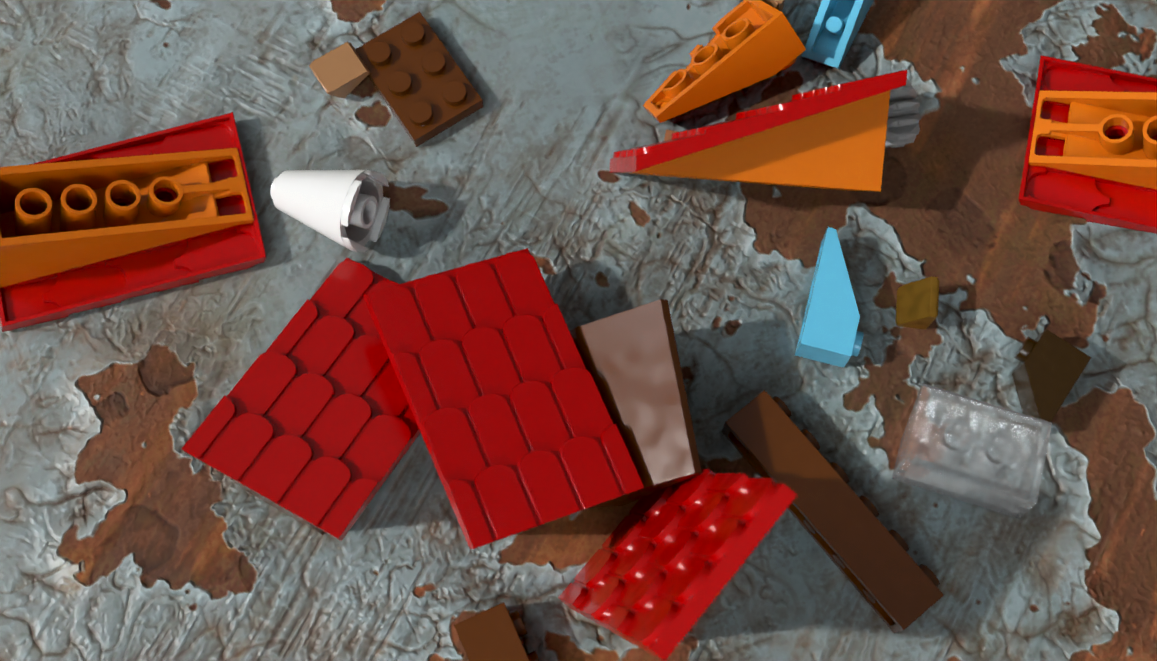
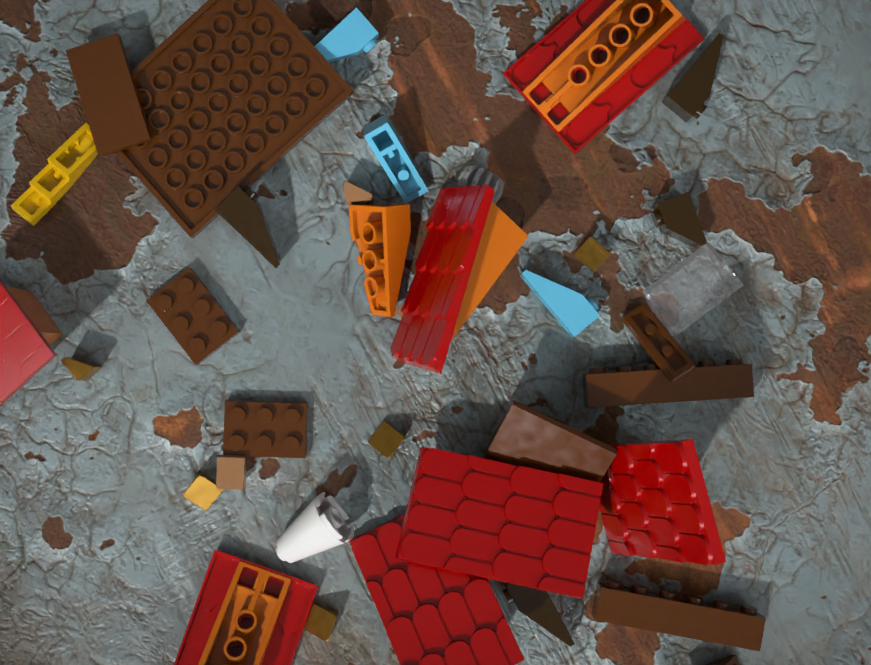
camera: 60 degrees left, 15 degrees up
none -> slope [182,472,224,511]
none -> pearl gold slope [304,602,339,642]
none -> pearl gold slope [368,420,405,459]
none -> dark brown slope [502,582,575,647]
none -> reddish brown tile [621,303,695,383]

